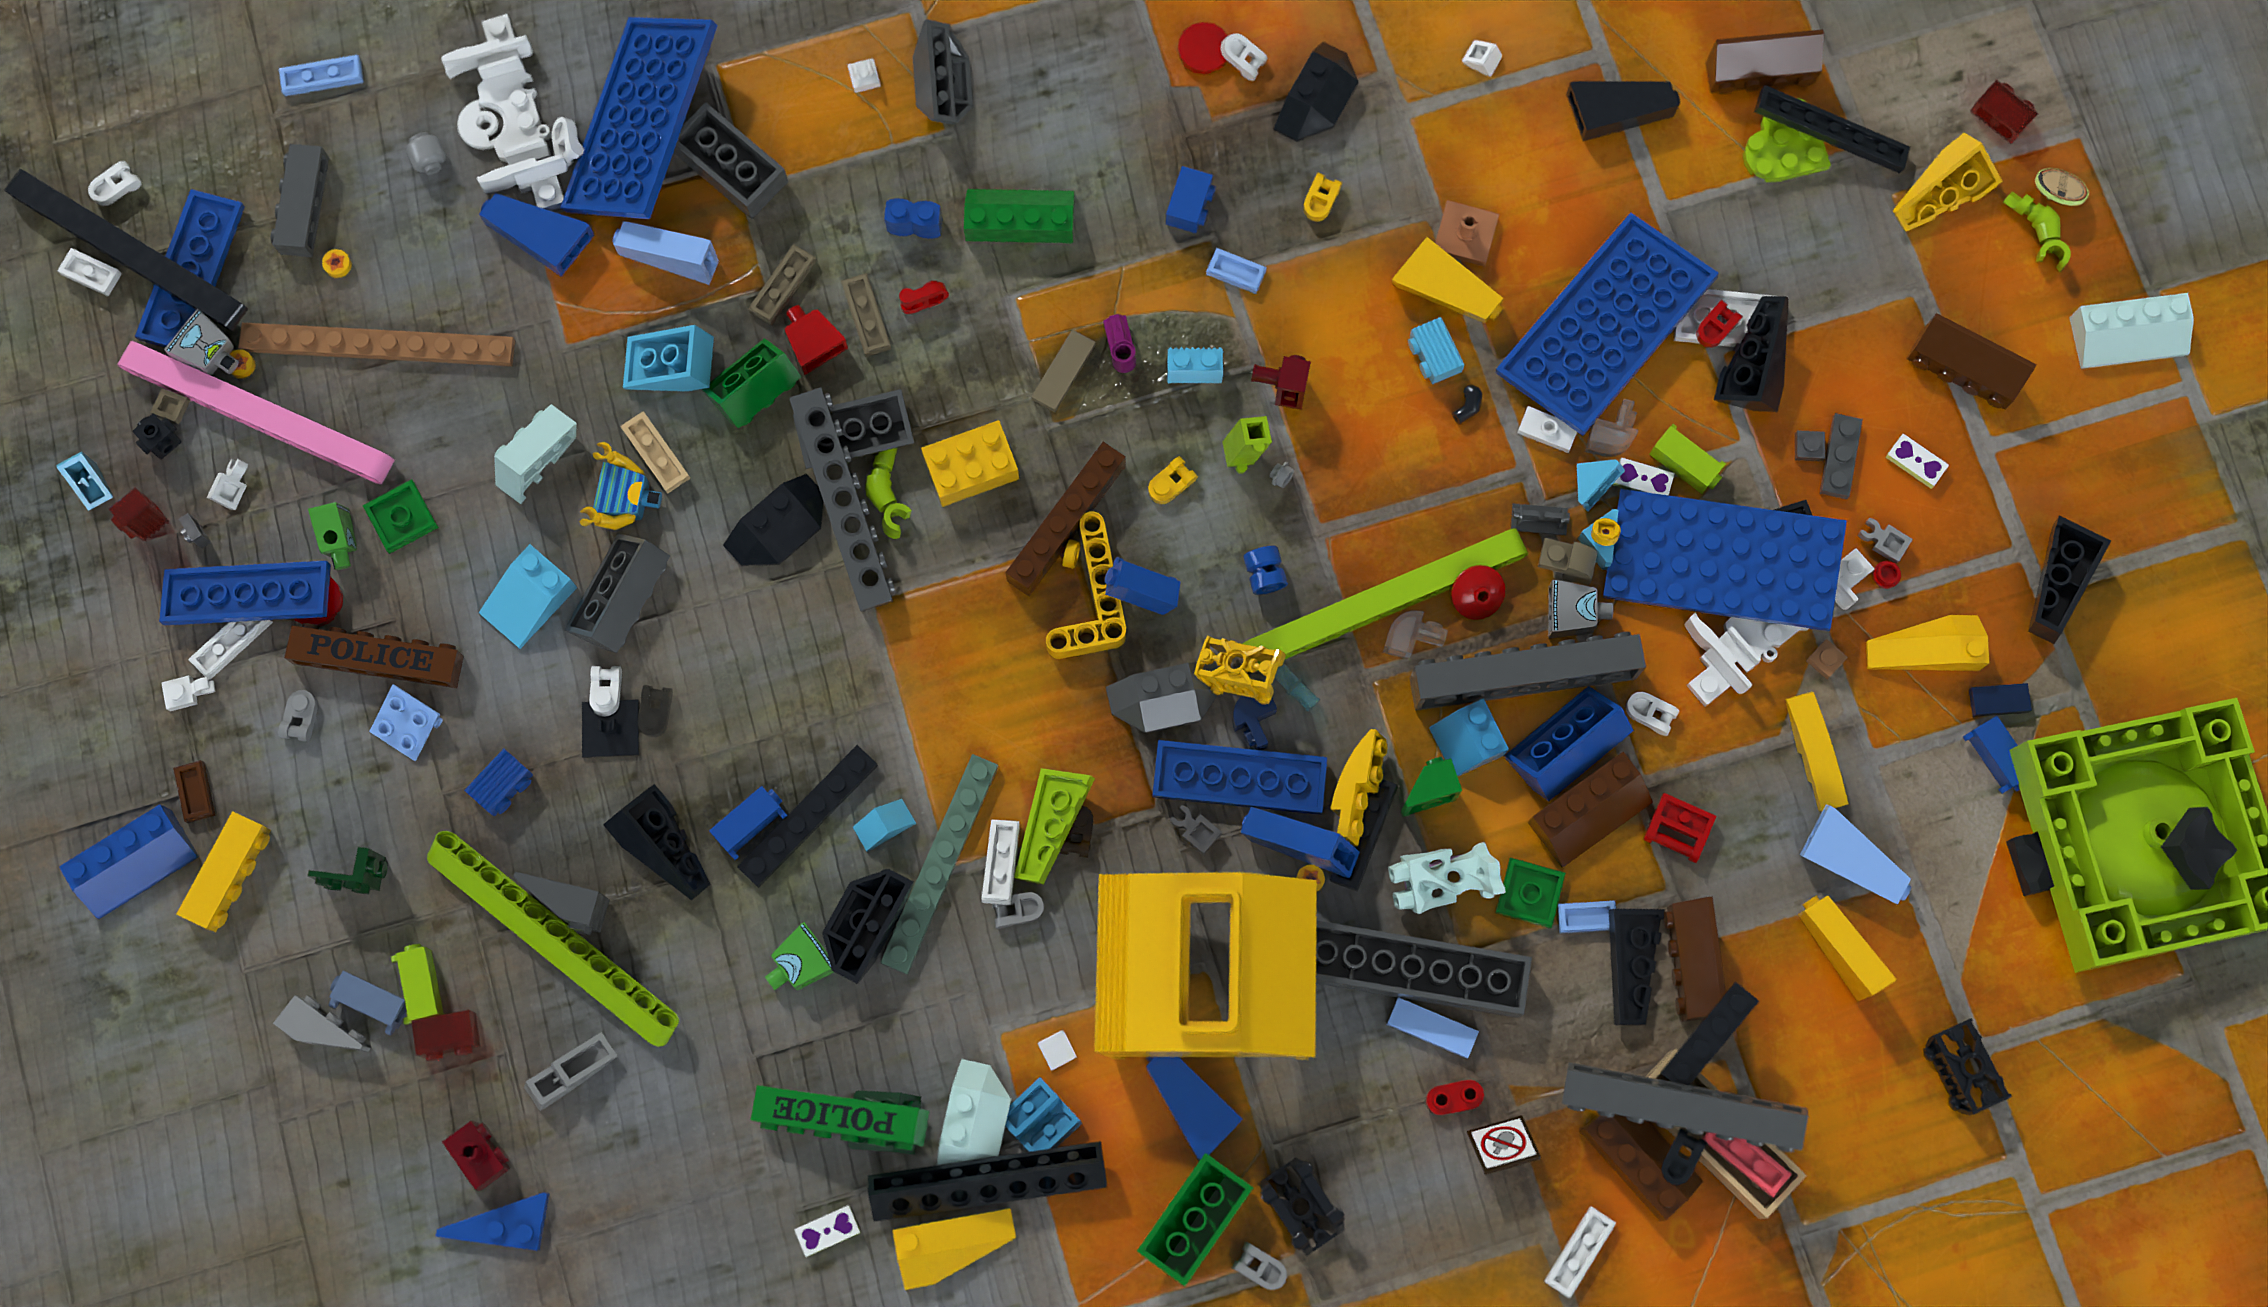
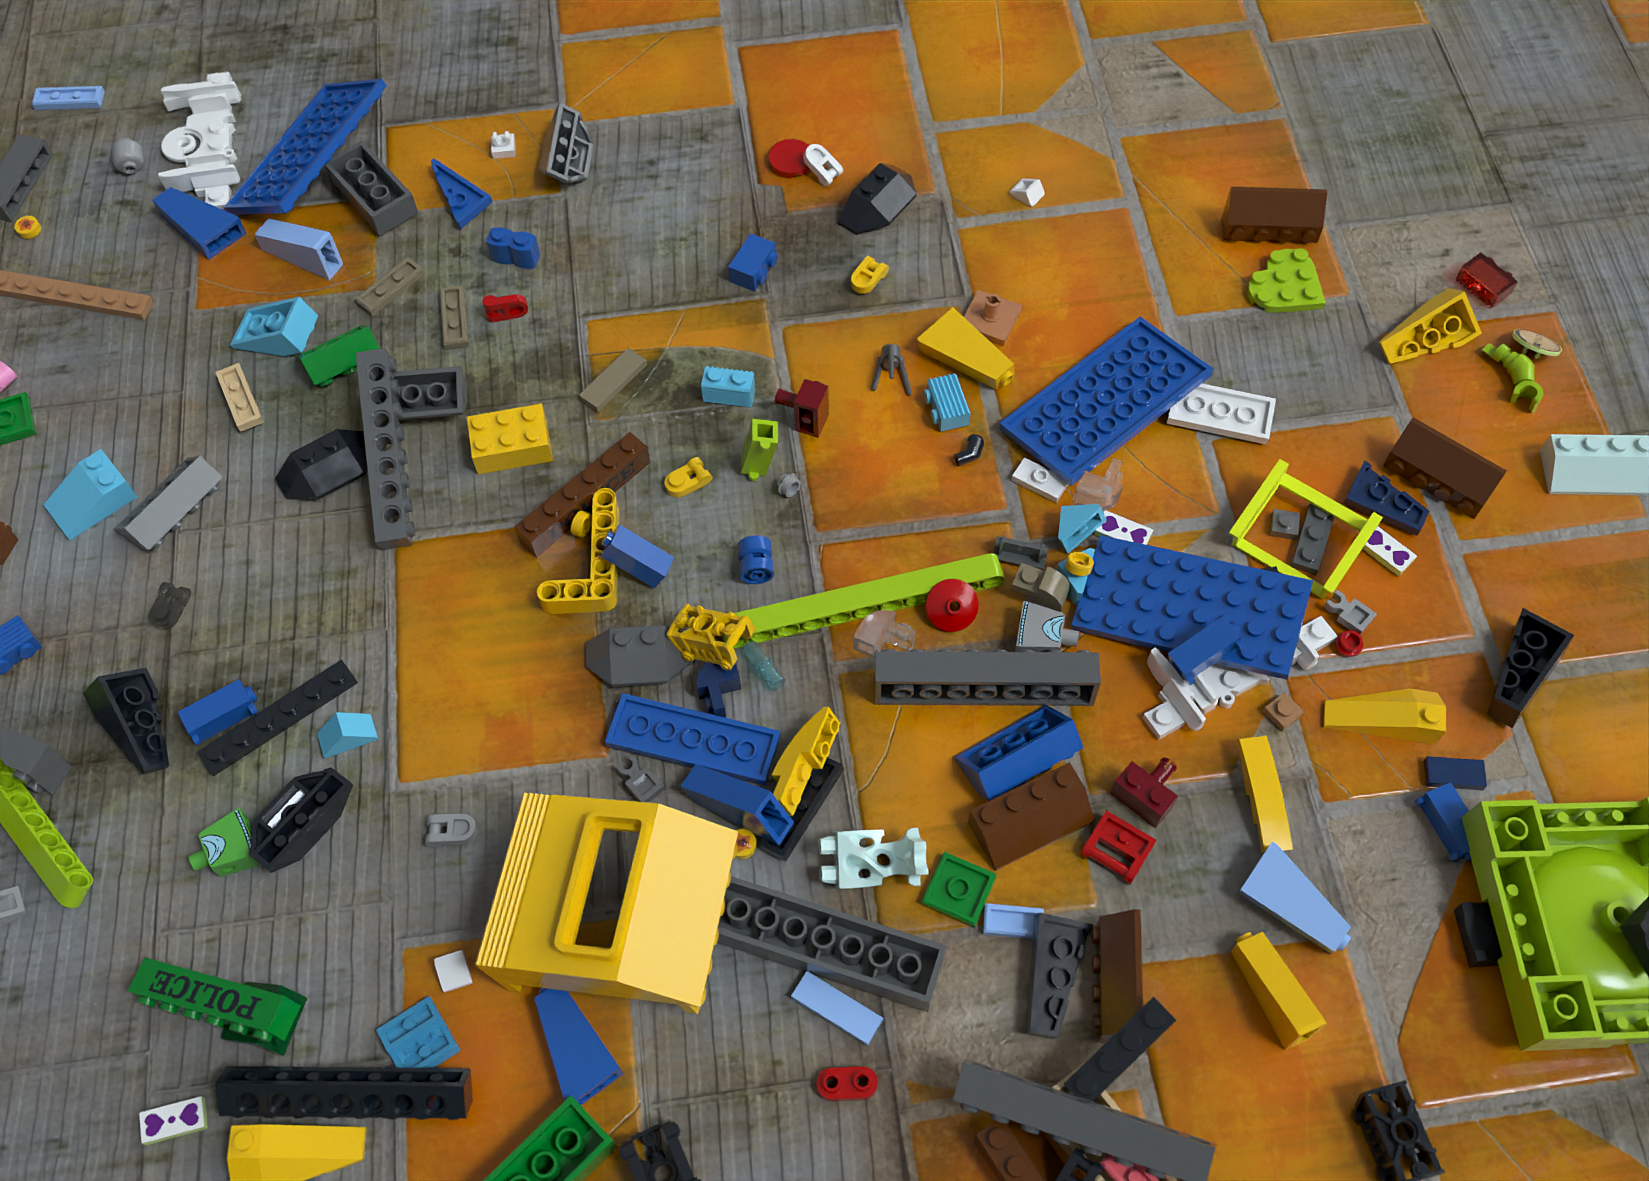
camera: 10 degrees right, 15 degrees down
light aqua wedge [494,404,577,504] -> none
white plate [552,117,584,167] -> none
torso [579,442,662,530] -> none
black piece [582,699,639,758] -> none
white plate [589,666,622,717] -> none
red torso [784,305,848,375] -> none
lime piece [865,448,912,539] -> none
sand green plate [880,754,999,975] -> none
light aqua wedge [937,1059,1011,1165] -> none
green slope [964,189,1075,243] -> none
white tile [982,819,1020,905] -> none
lime wing [1014,768,1095,885] -> none
dark brown plate [1060,806,1094,858] -> none
magenta piece [1103,314,1136,373] -> none
light blue tile [1206,248,1267,294] -> none
green slope [1400,757,1462,817] -> none
dark azure slope [1429,698,1509,777] -> none
piece [1467,1115,1541,1175] -> none
black slope [1566,81,1680,141] -> none
white plate [1626,692,1679,736] -> none
lime brick [1649,424,1726,494] -> none
red plate [1696,300,1743,348] -> none
black wedge [1714,296,1789,412] -> none
black plate [1754,85,1910,174] -> none
none -> blue wing [431,158,492,229]
none -> dark grey plant [872,344,912,396]
none -> dark red brick [1110,757,1178,828]
none -> blue brick [1168,615,1246,686]
none -> neon yellow piece [1229,459,1383,599]
none -> dark blue wing [1344,460,1429,536]

